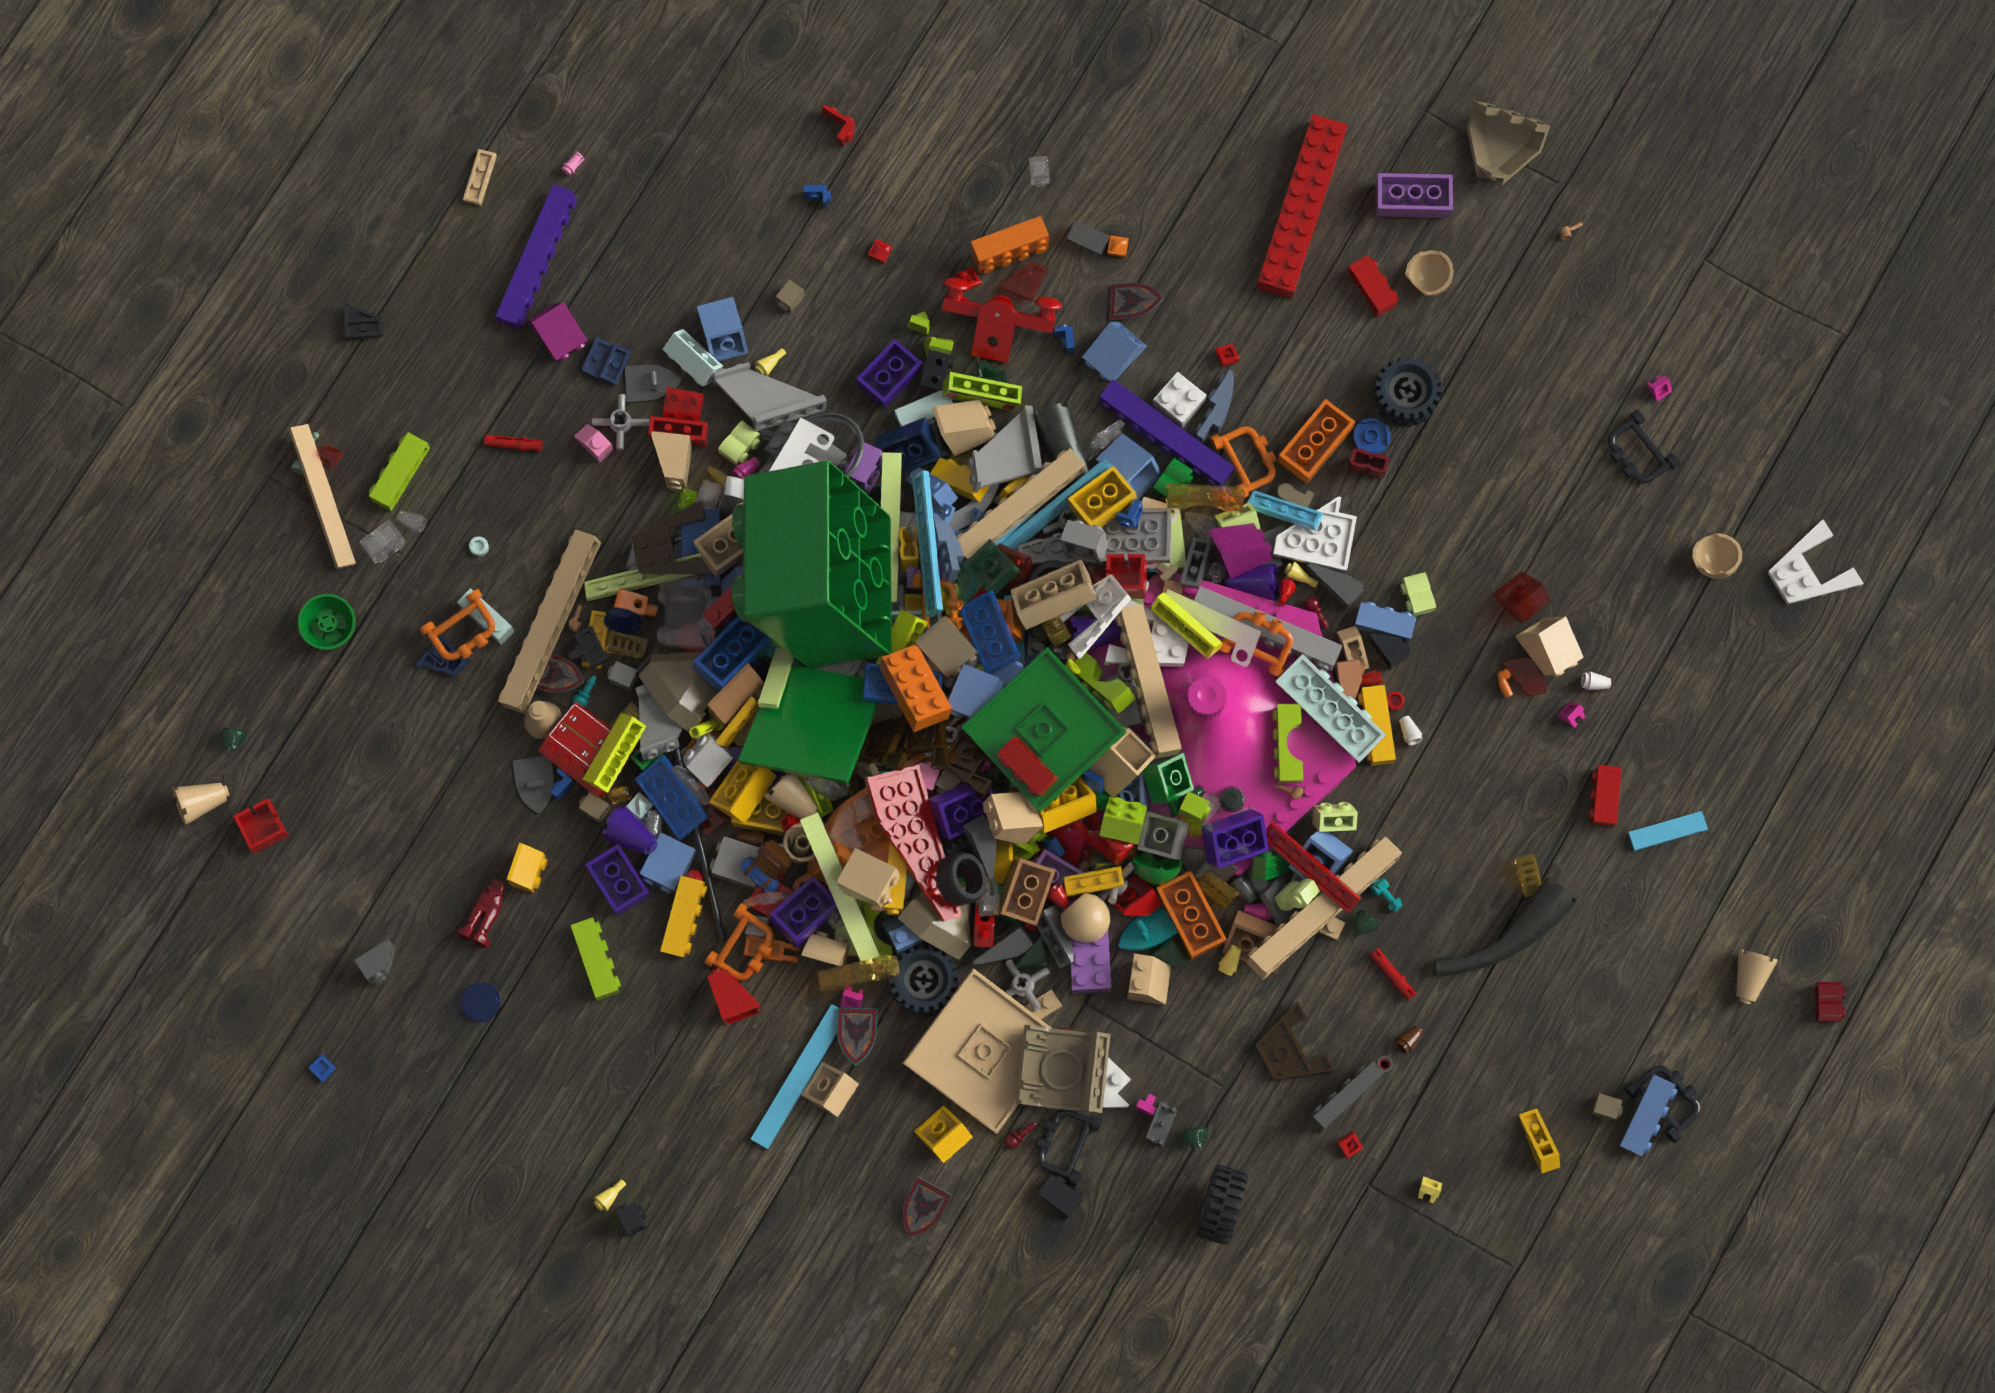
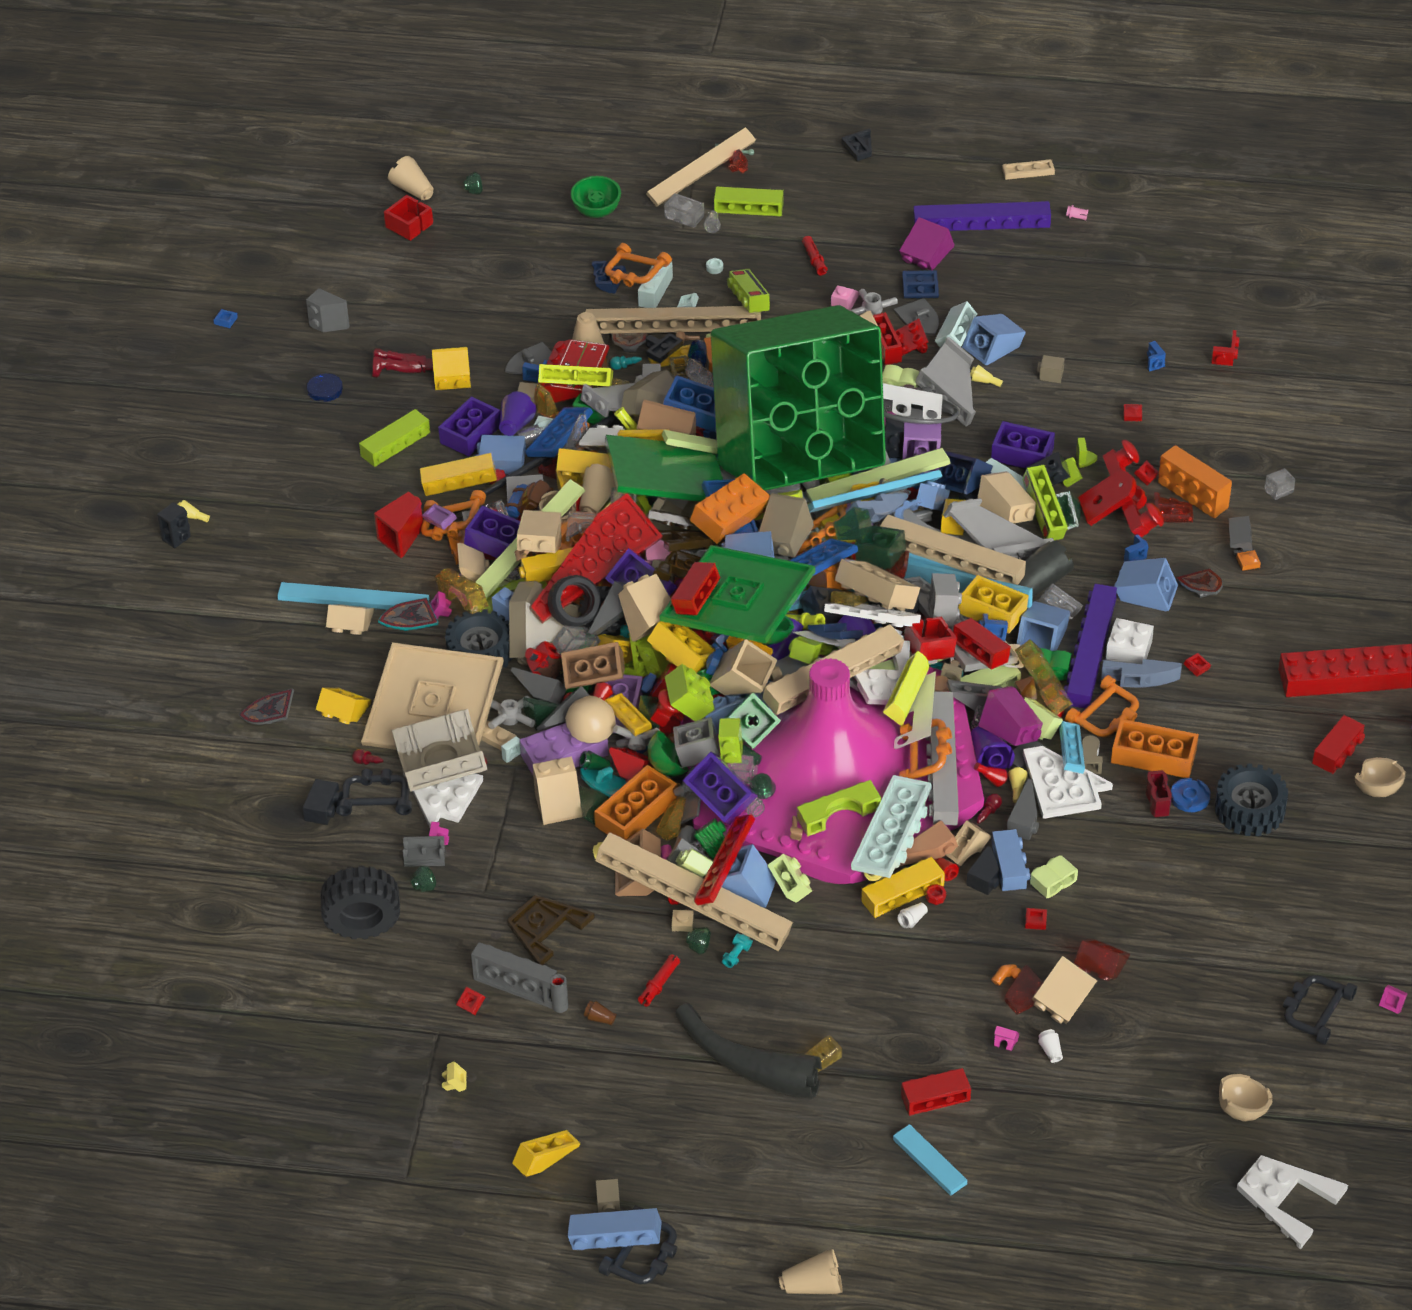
camera: 70 degrees right, 30 degrees down
none -> medium lavender tile [422,504,457,530]
none -> light aqua tile [501,736,521,763]
none -> dark green cone [579,751,610,770]
none -> light aqua tile [677,293,699,307]
none -> lime brick [727,269,770,313]
none -> white sticker [793,630,840,646]
none -> dark blue slope [808,623,863,640]
none -> red brick [953,618,1011,670]
none -> reddish brown slope [1014,676,1037,699]
none -> red tile [1025,908,1047,930]

